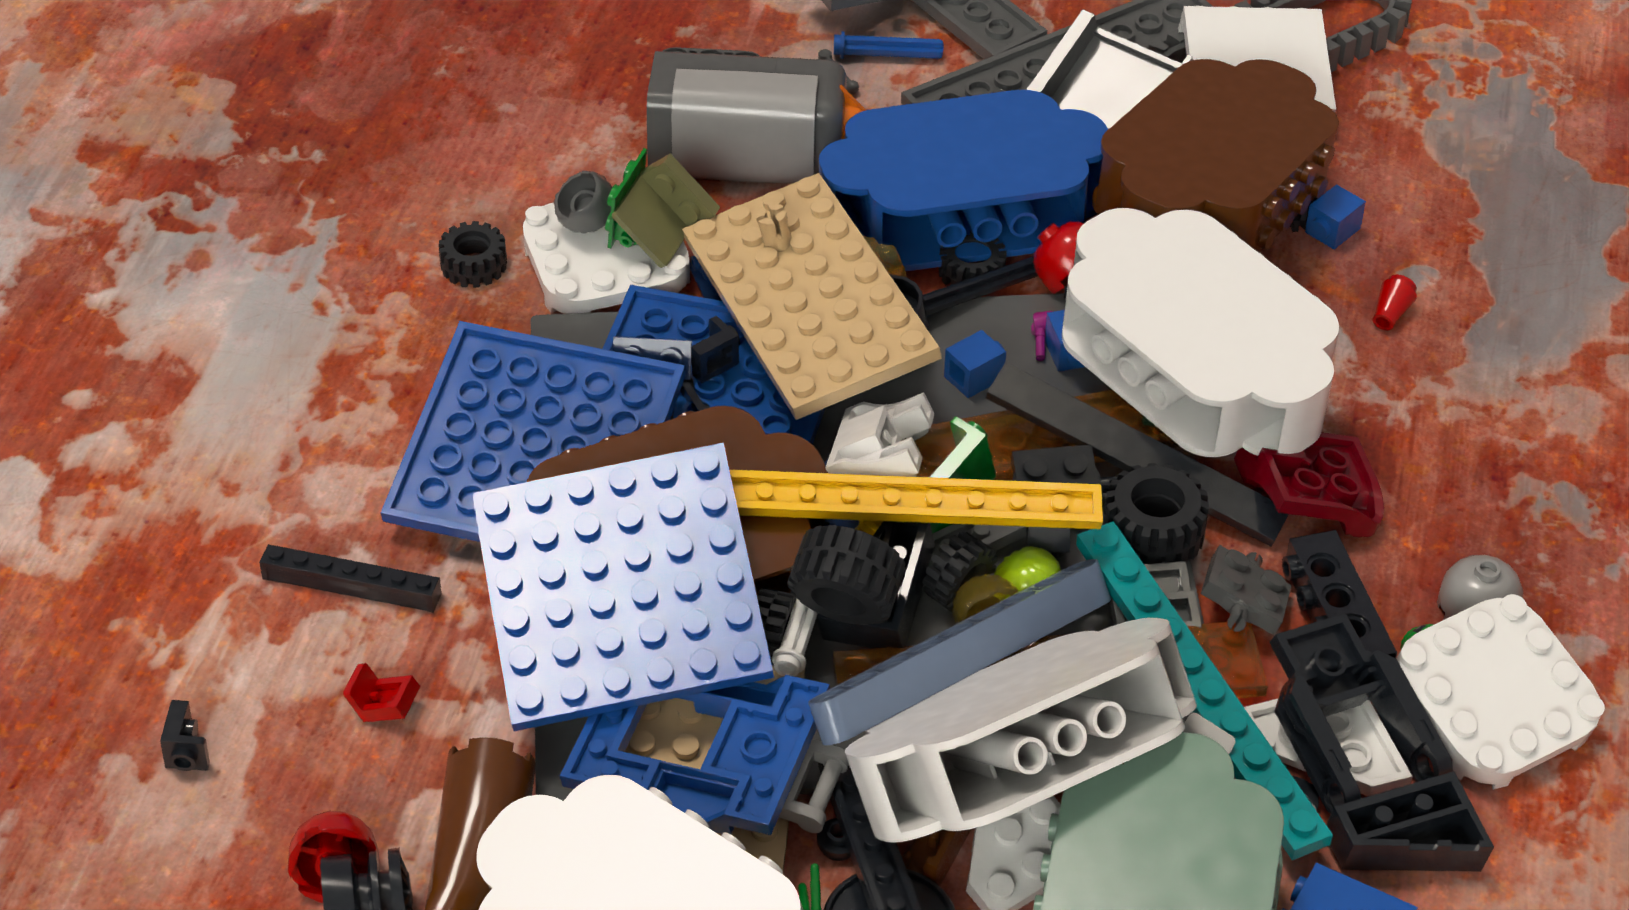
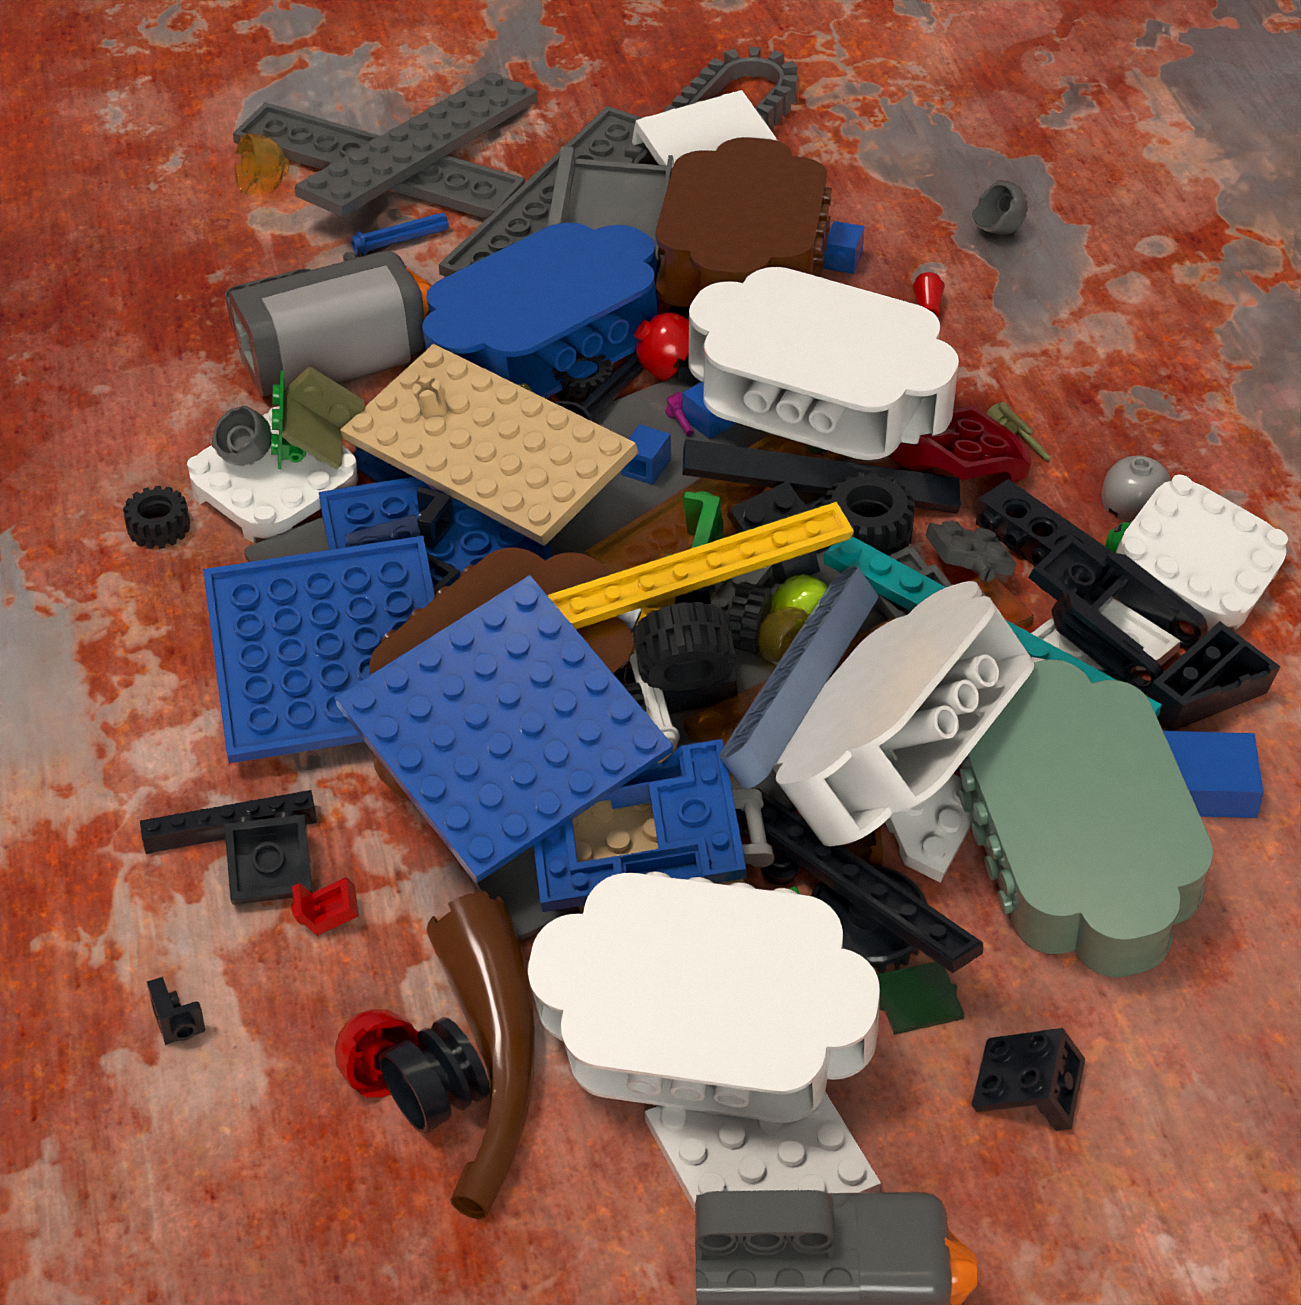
camera: 25 degrees left, 0 degrees up
white bracket [825,392,935,477] -> none
none -> black plate [224,811,313,905]
none -> dark grey hair [972,180,1028,235]
none -> olive plant [987,402,1051,461]

